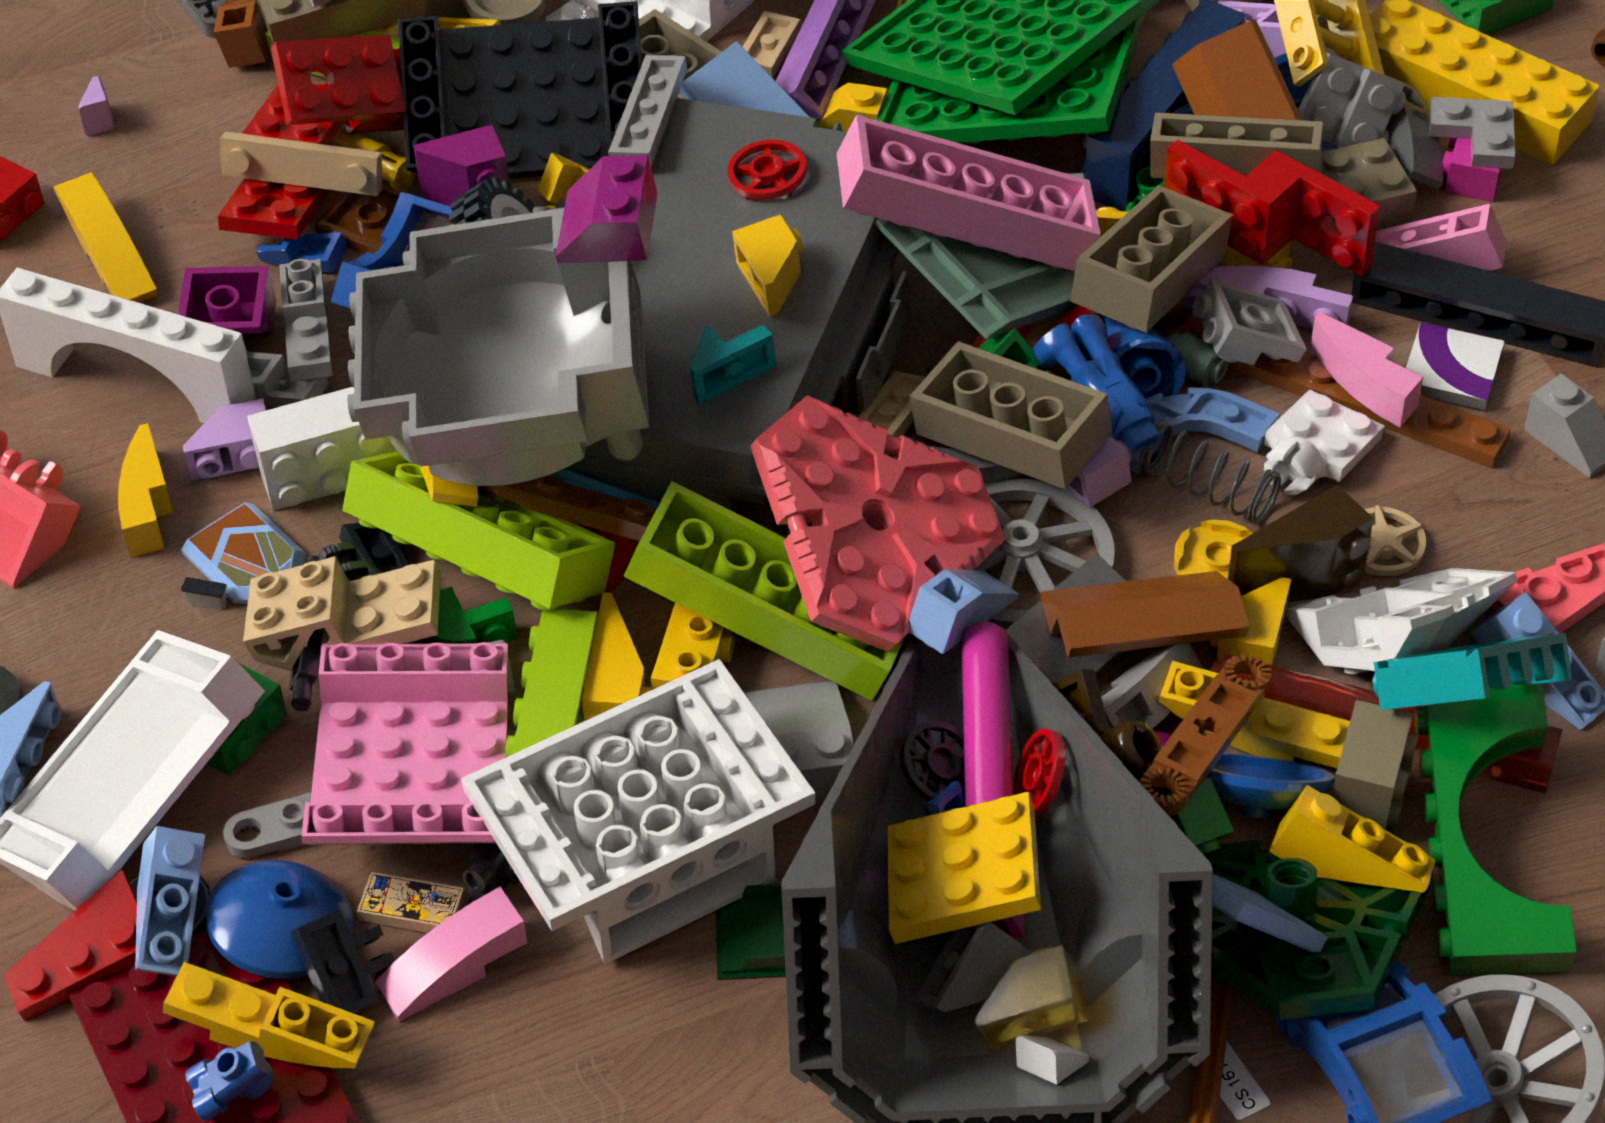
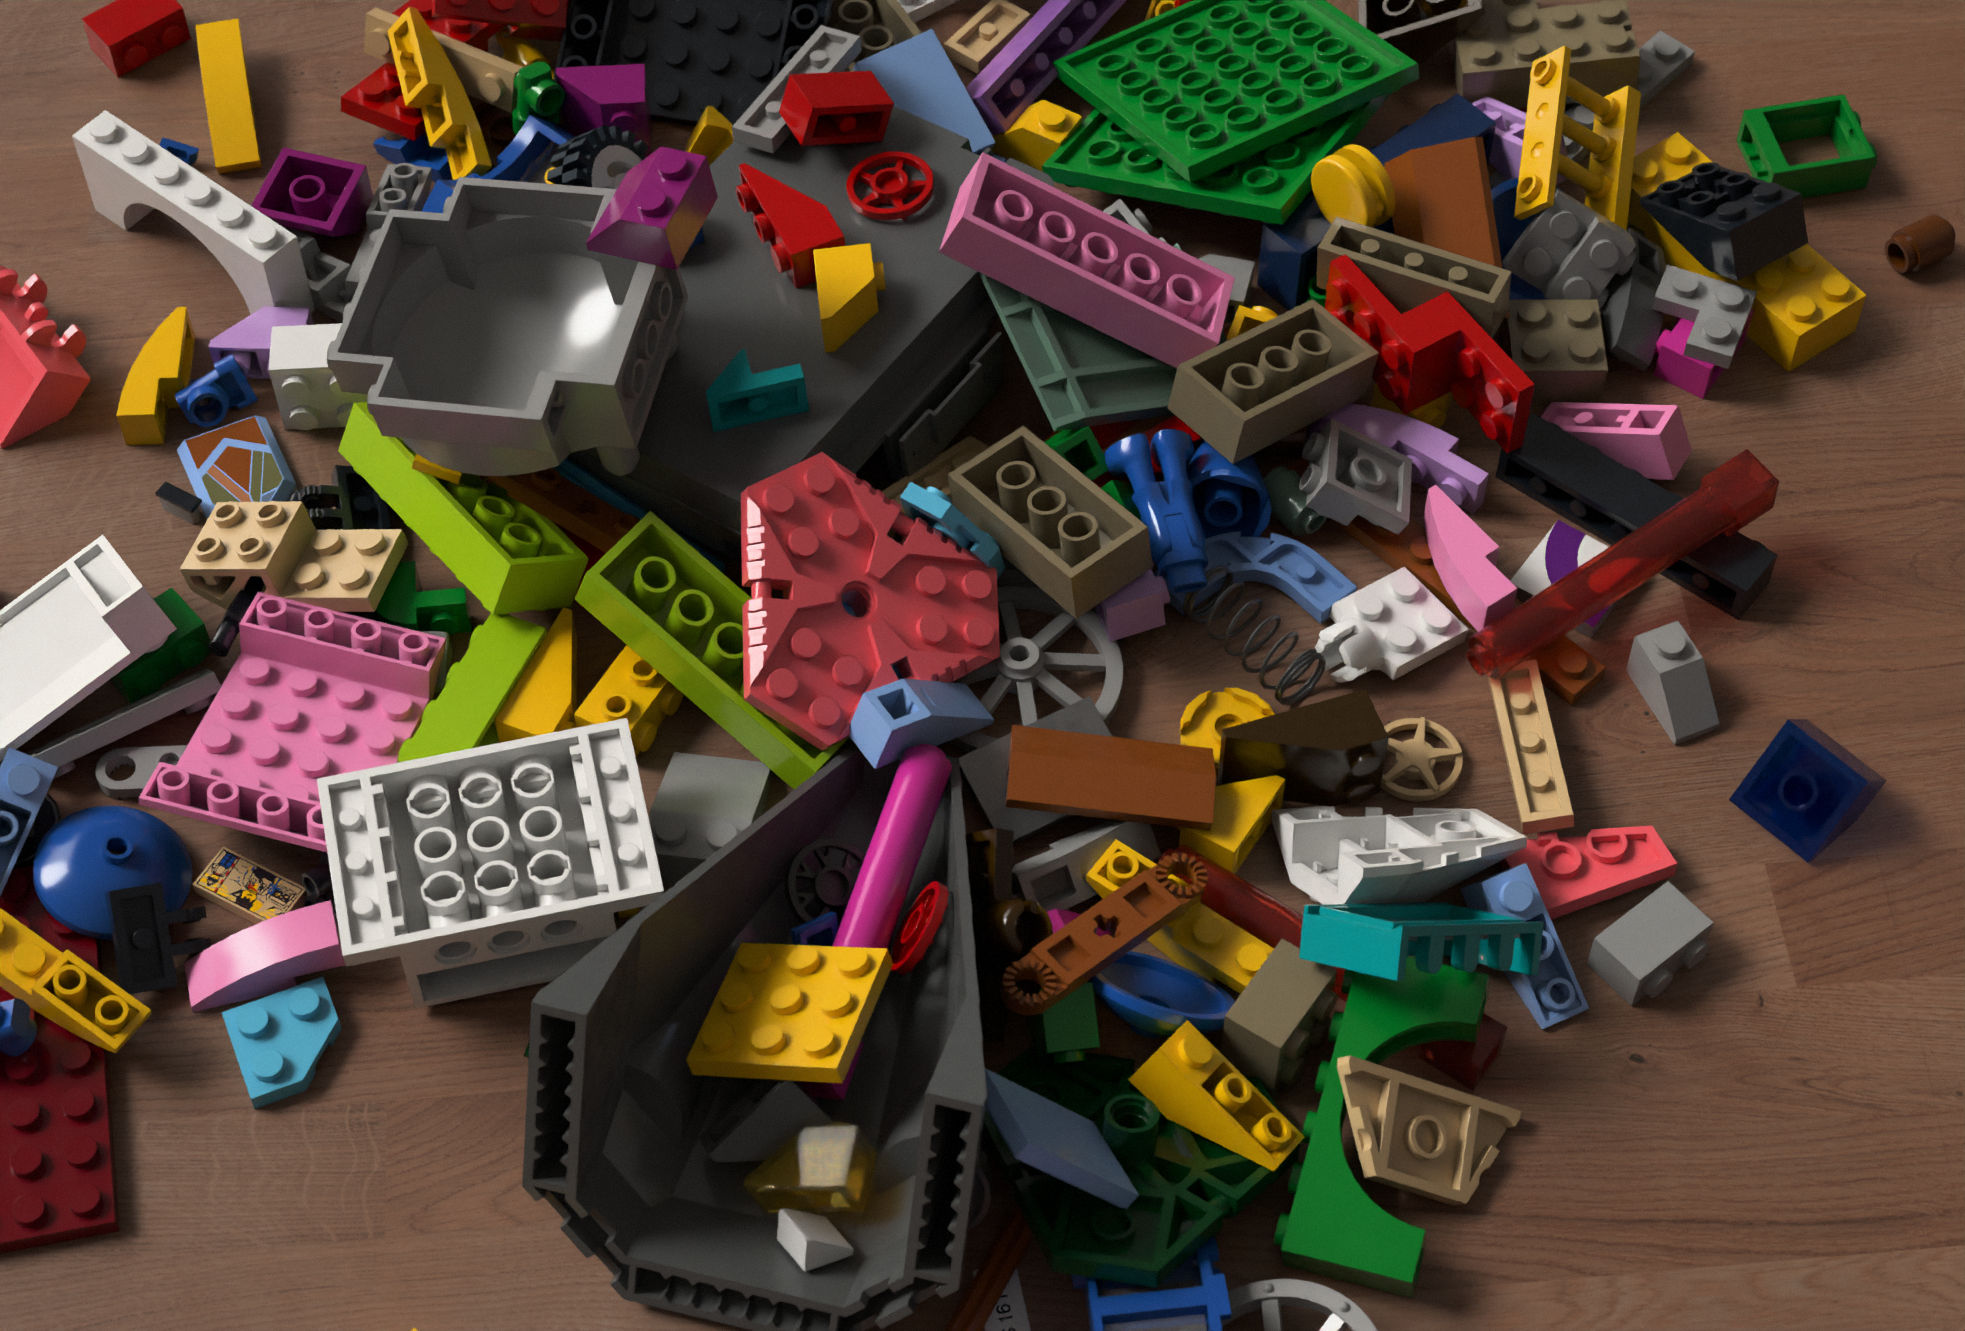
camera: 15 degrees right, 5 degrees up
none -> light grey plate [25,668,221,779]
none -> blue plate [174,354,258,427]
none -> medium azure plate [221,976,342,1109]
none -> yellow slope [388,7,492,180]
none -> green plate [512,61,565,135]
none -> red slope [736,163,846,289]
none -> red brick [779,71,894,146]
none -> medium azure plate [900,481,1005,579]
none -> yellow head [1311,144,1396,228]
none -> tan wing [1337,1056,1521,1206]
none -> clear red brick [1466,449,1780,679]
none -> tan plate [1487,659,1574,835]
none -> black slope [1640,162,1808,281]

